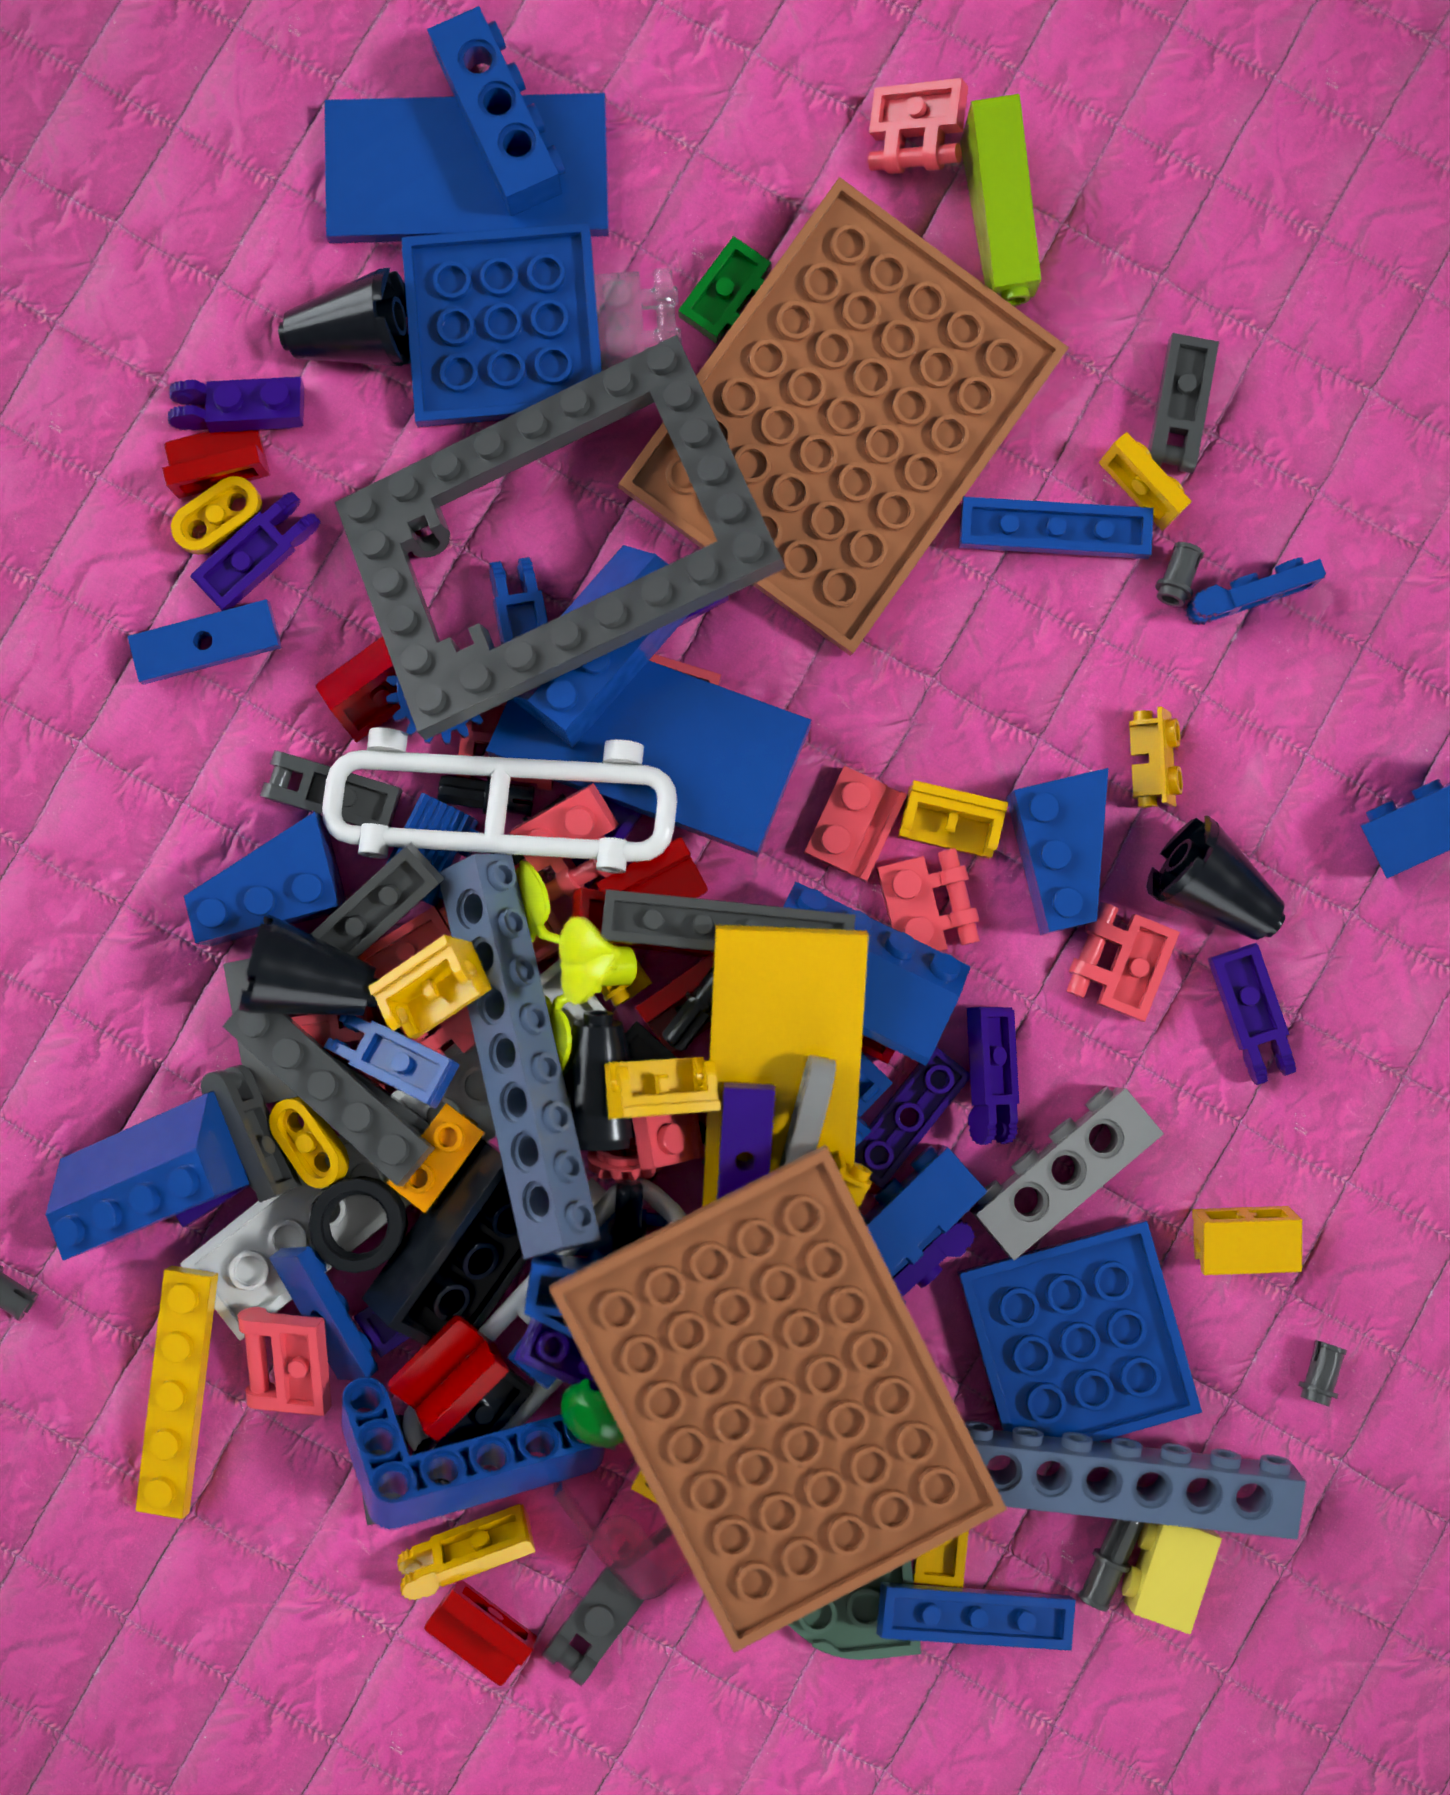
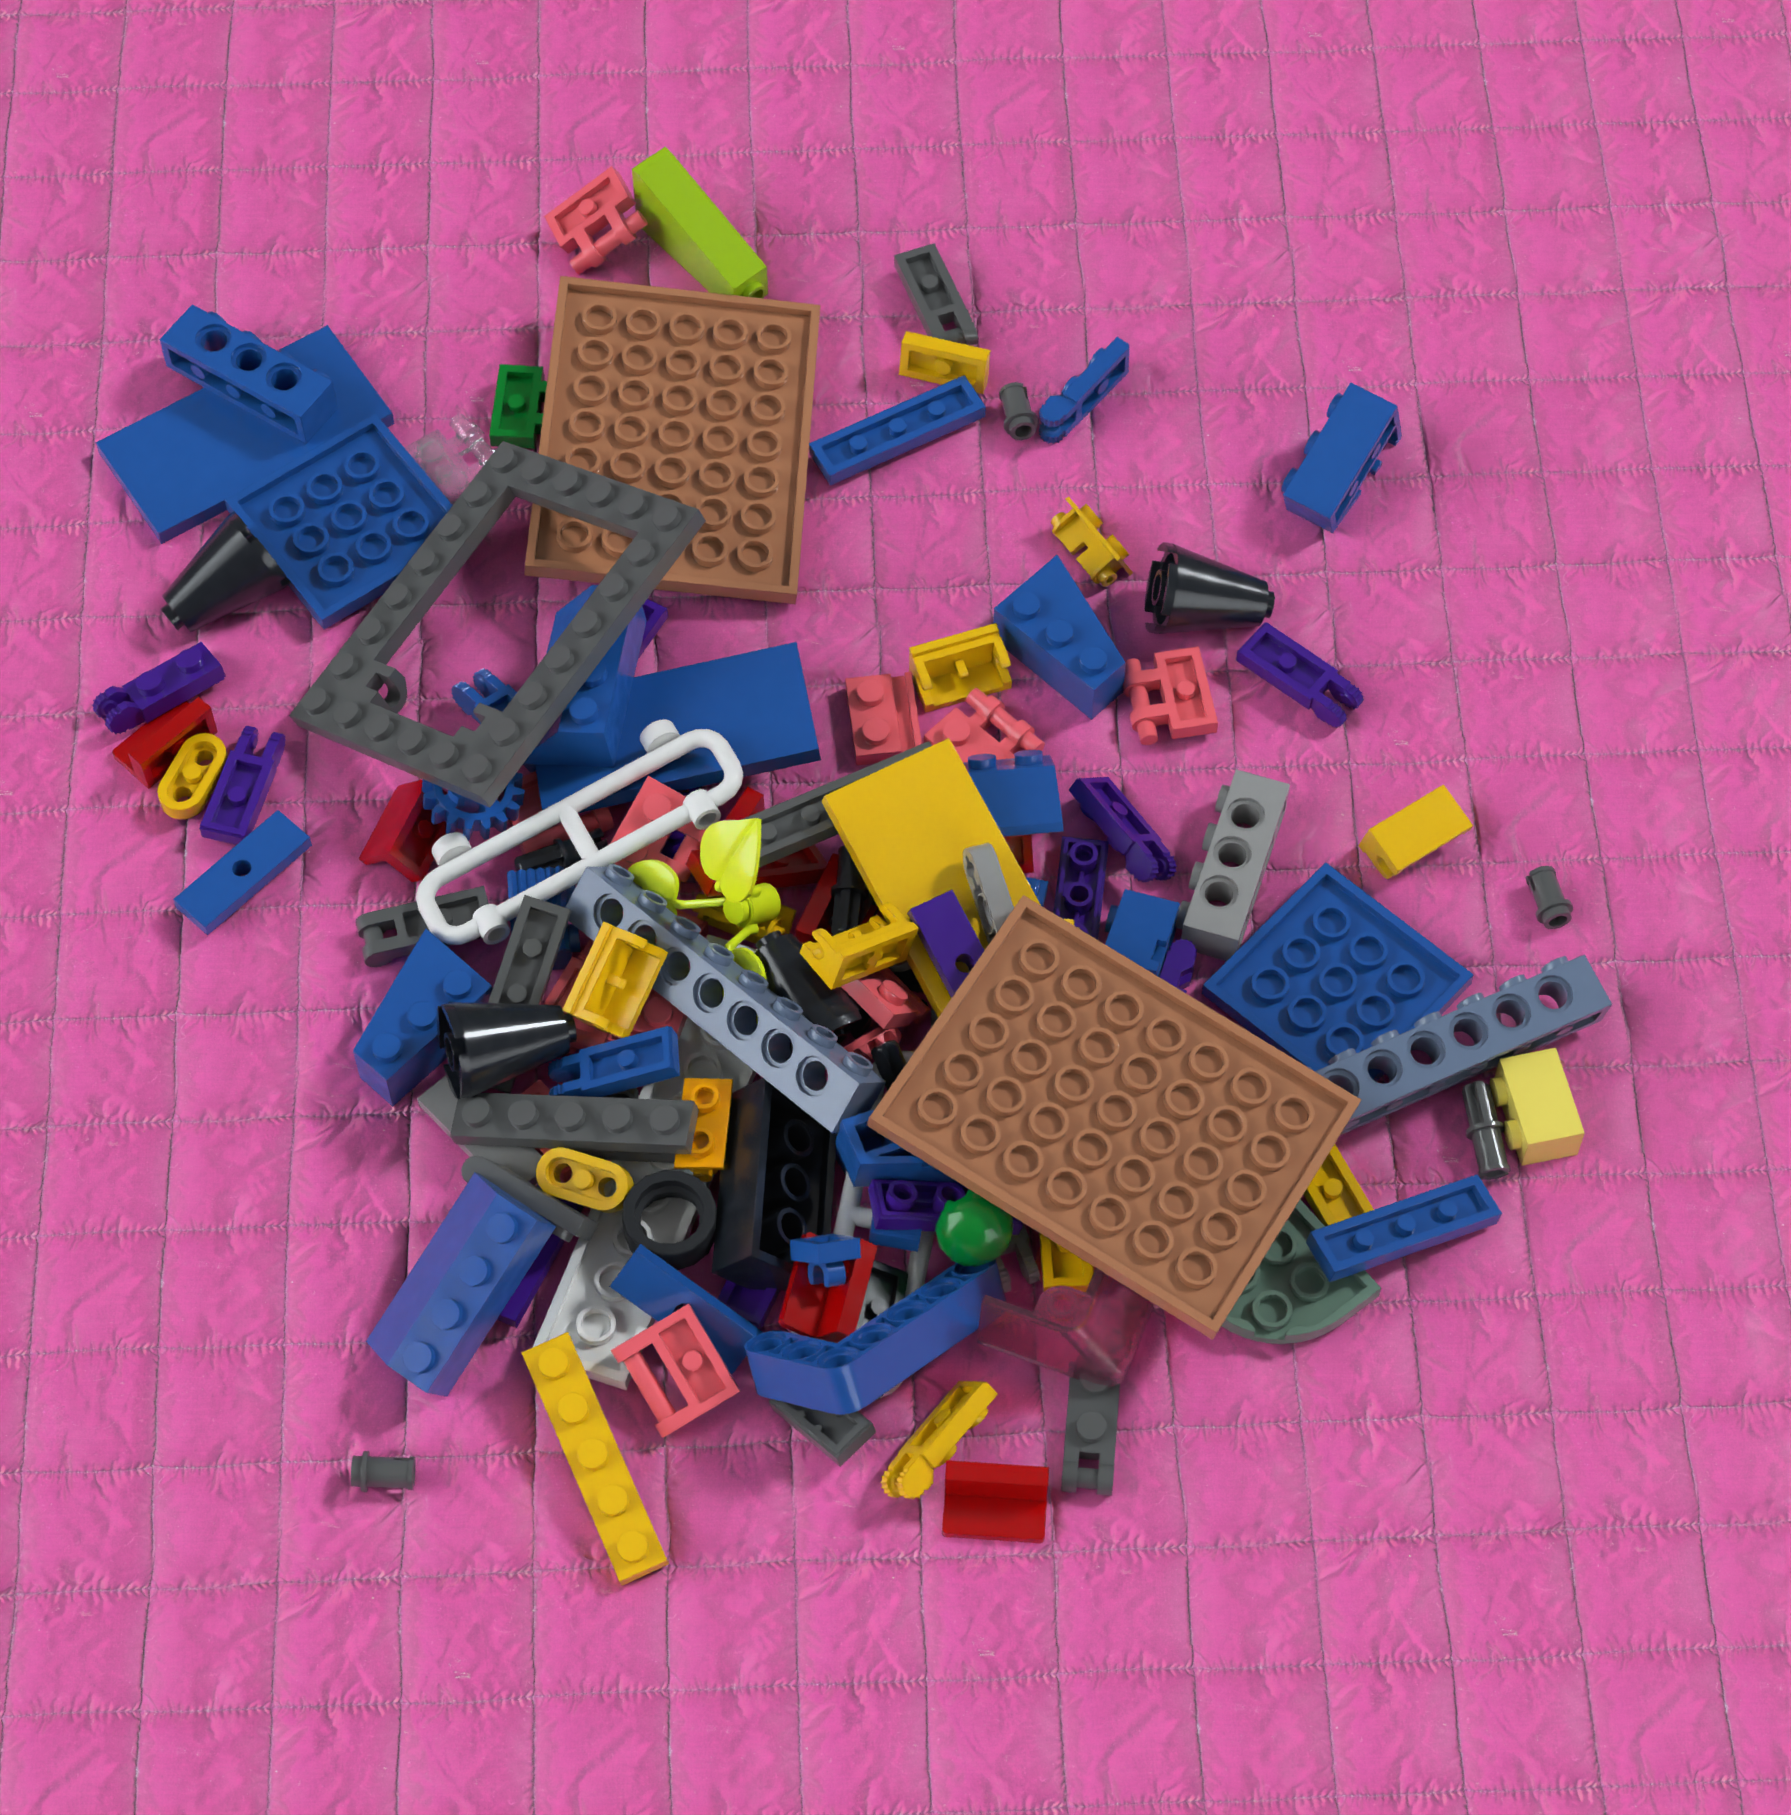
camera: 30 degrees left, 25 degrees down
none -> blue tile [790,1234,861,1287]

